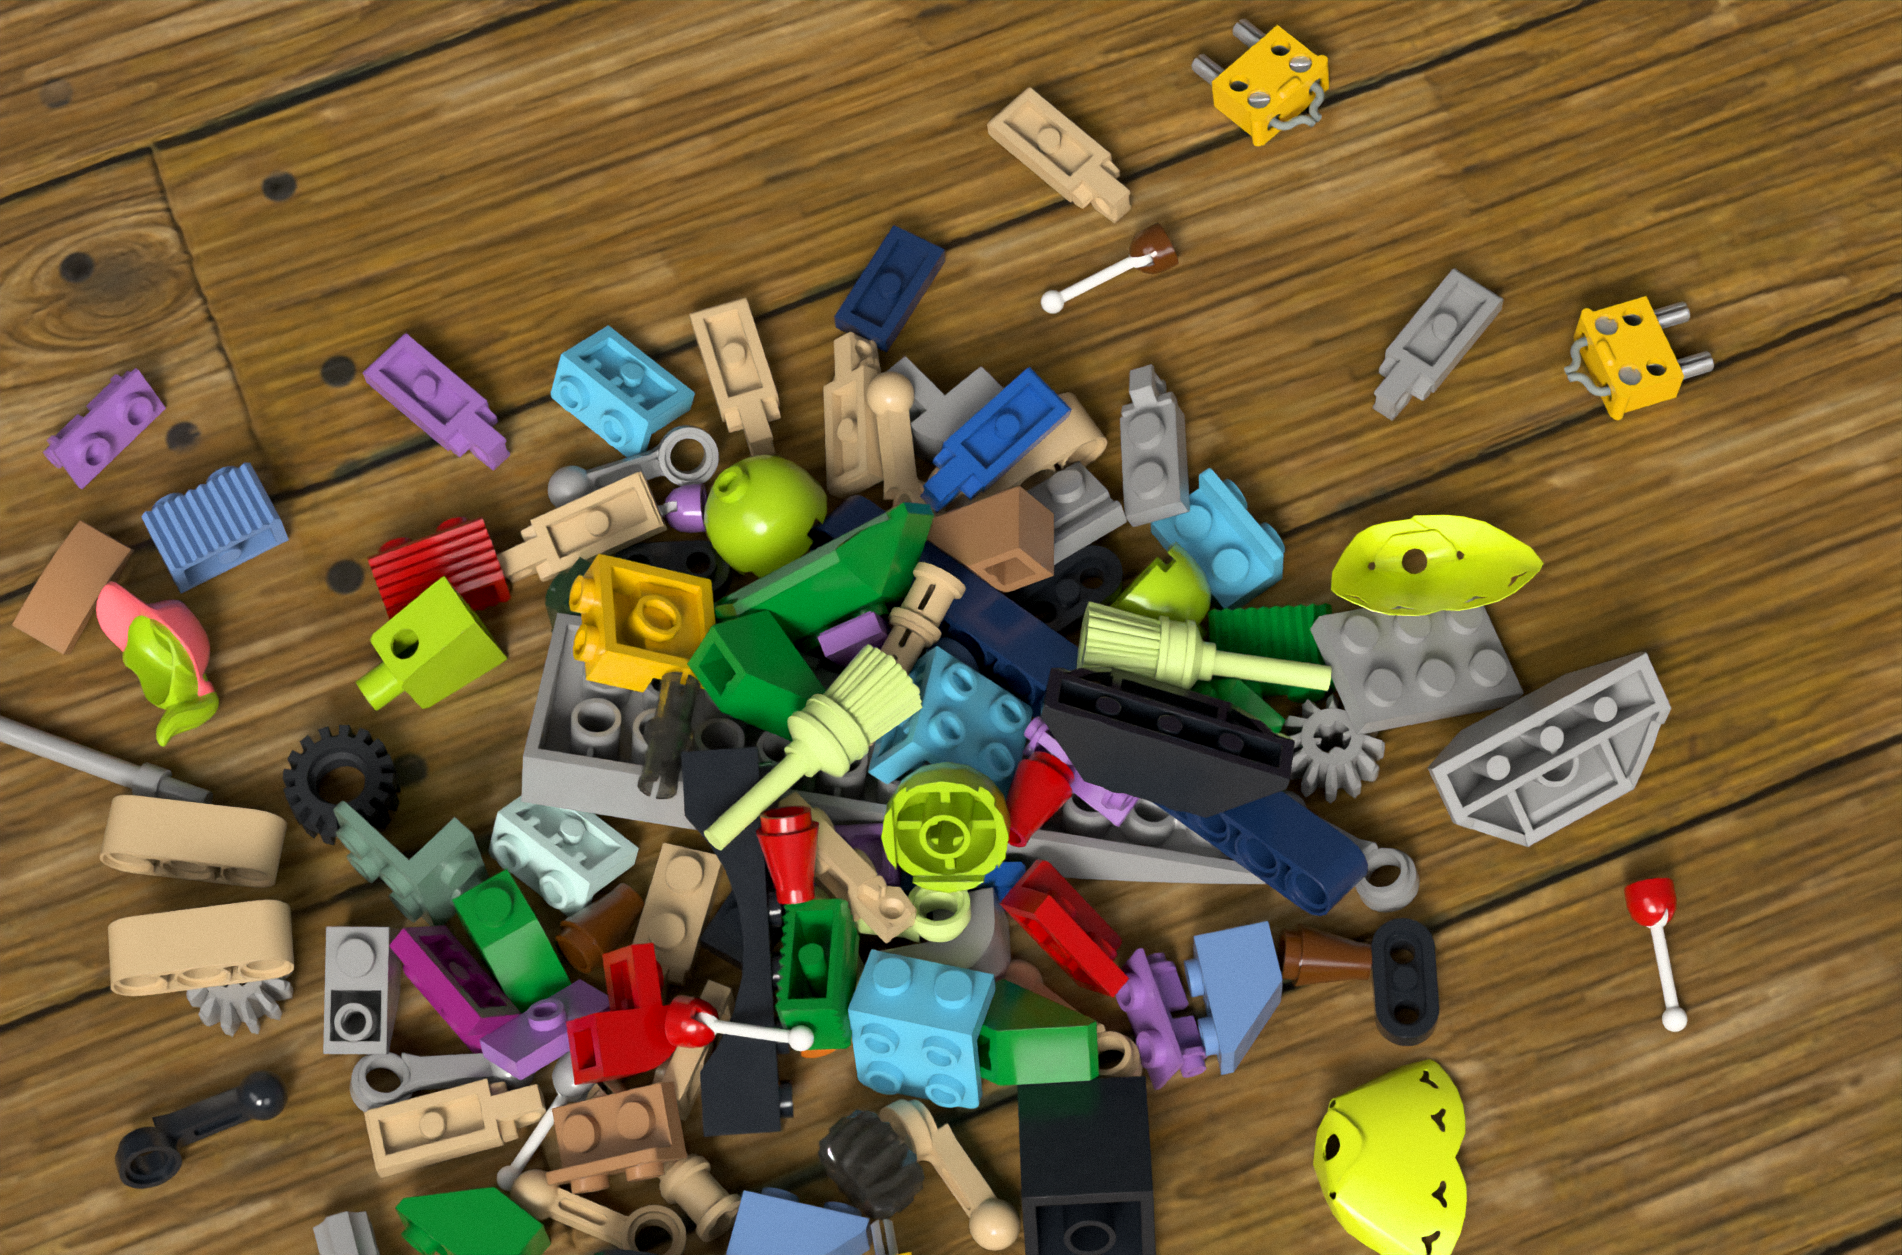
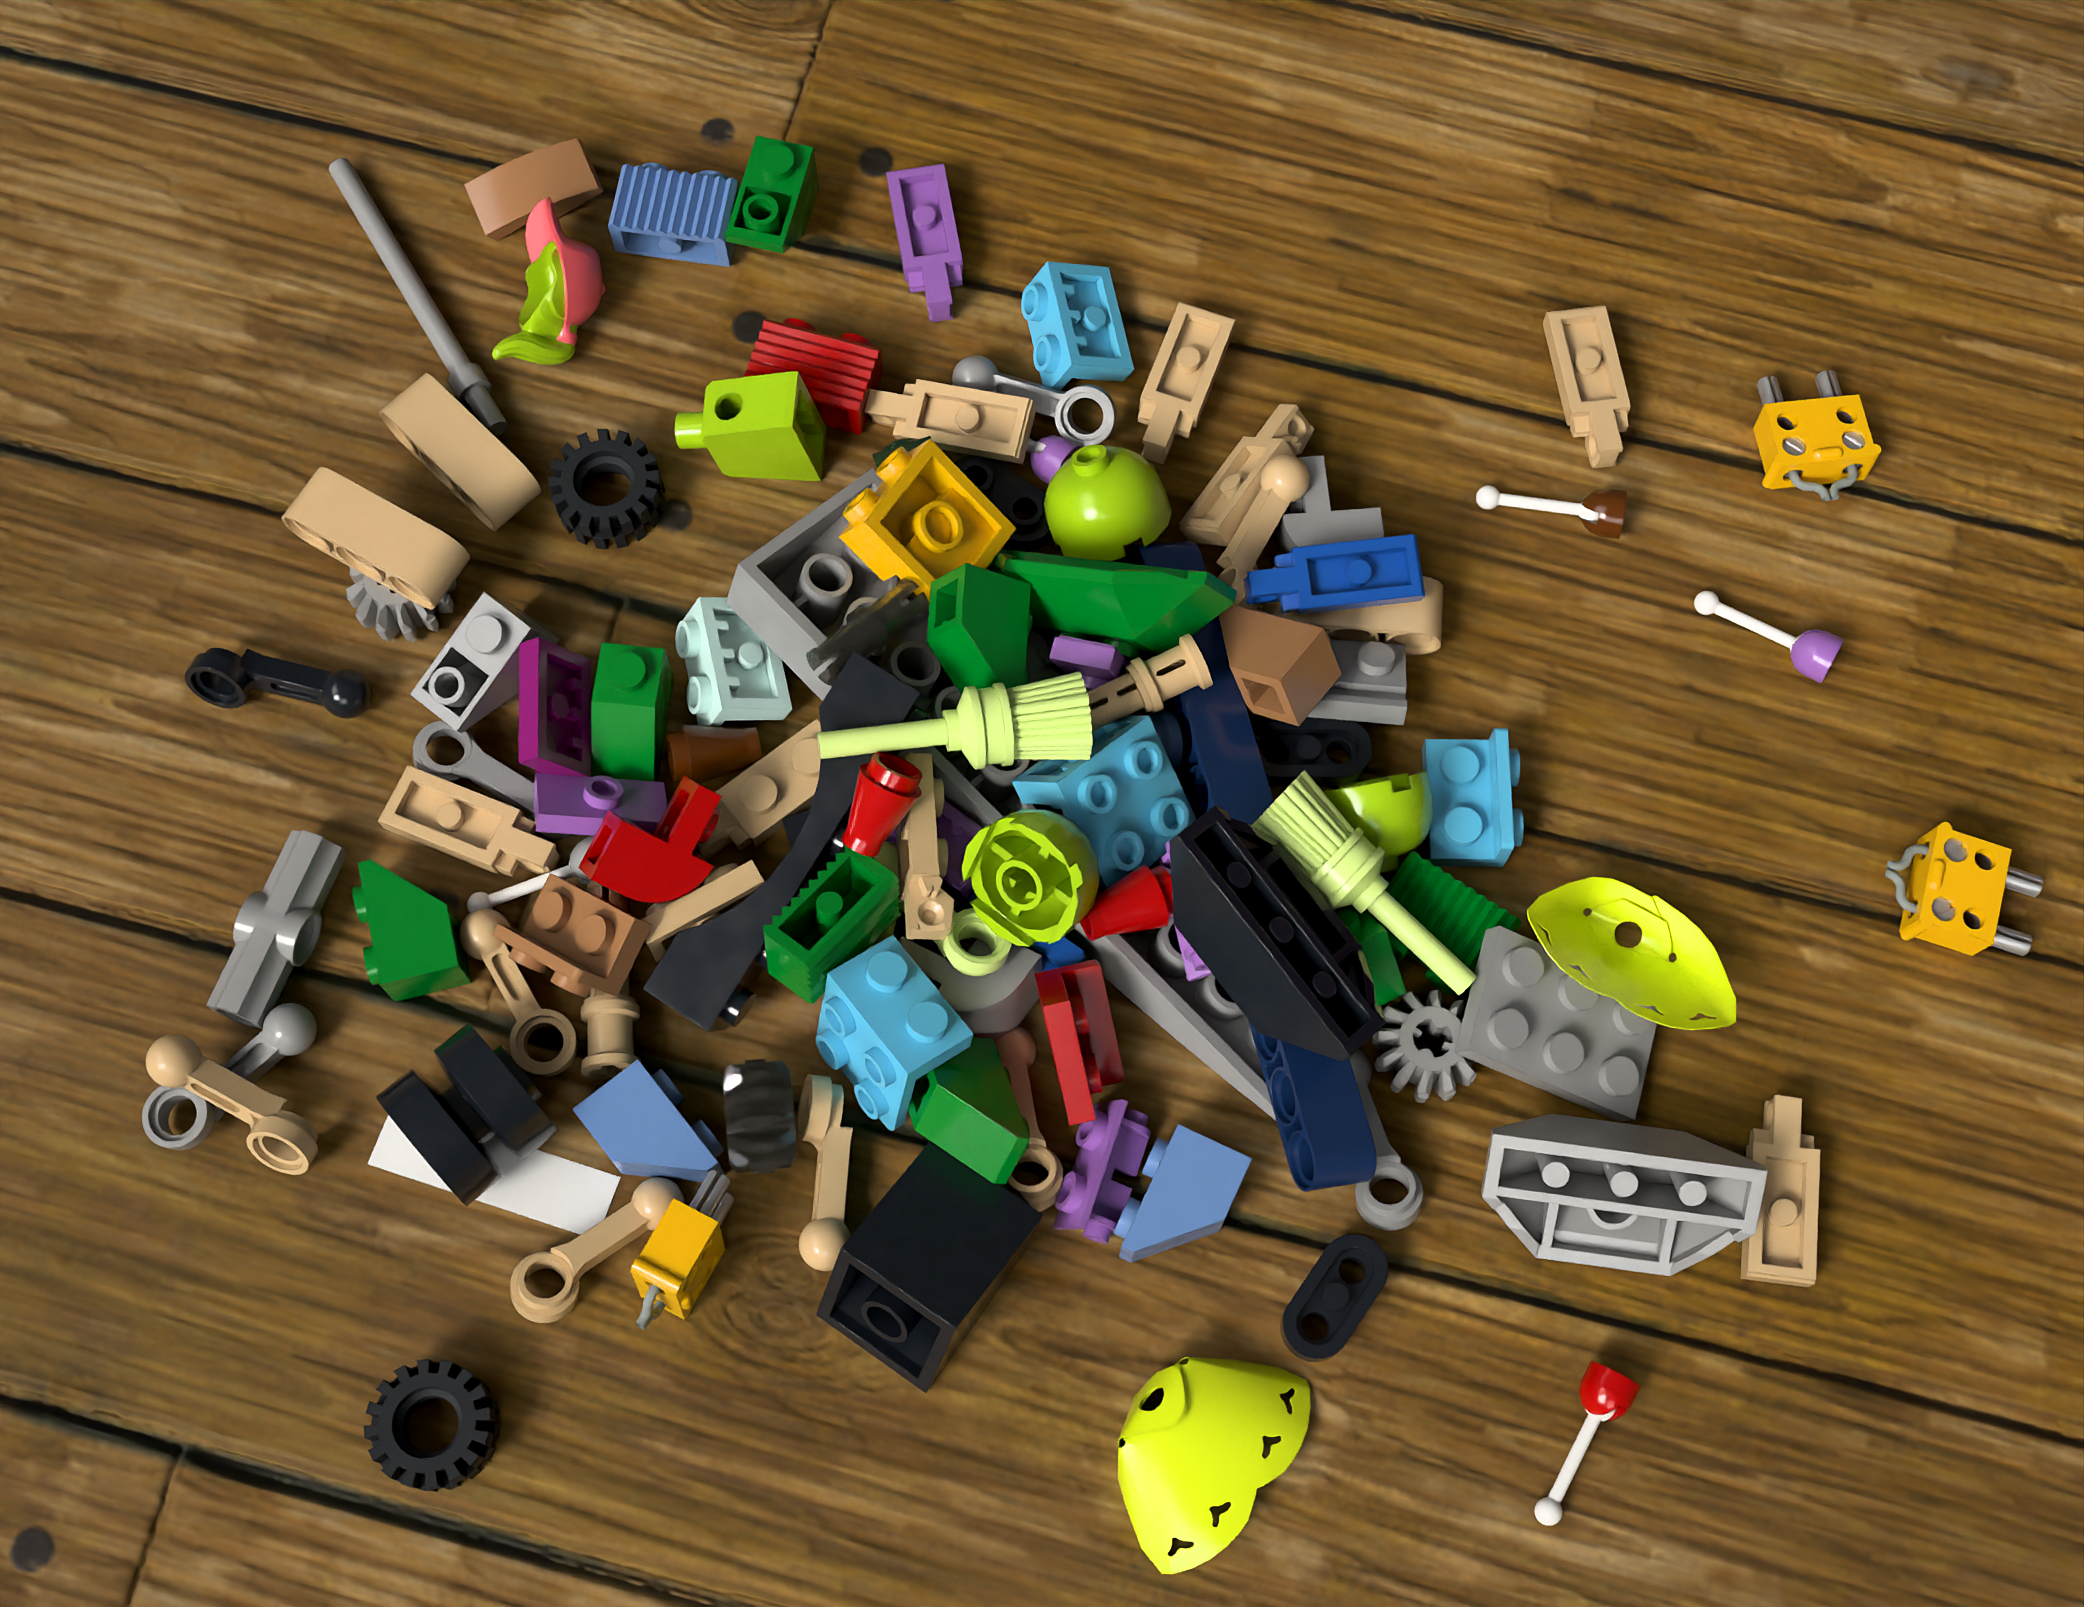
camera: 30 degrees right, 5 degrees up
medium lavender hinge [43,368,166,489] -> none
sand green bracket [333,800,490,926] -> none
hinge [665,995,814,1051] -> none
dark blue plate [834,225,946,353] -> none
light grey hinge [1120,364,1190,527] -> none
reddish brown cone [1277,923,1372,986] -> none
light grey hinge [1373,268,1503,421] -> none
none -> green slope [725,135,819,254]
none -> hinge [1694,591,1844,684]
none -> tan hinge [1741,1095,1821,1287]

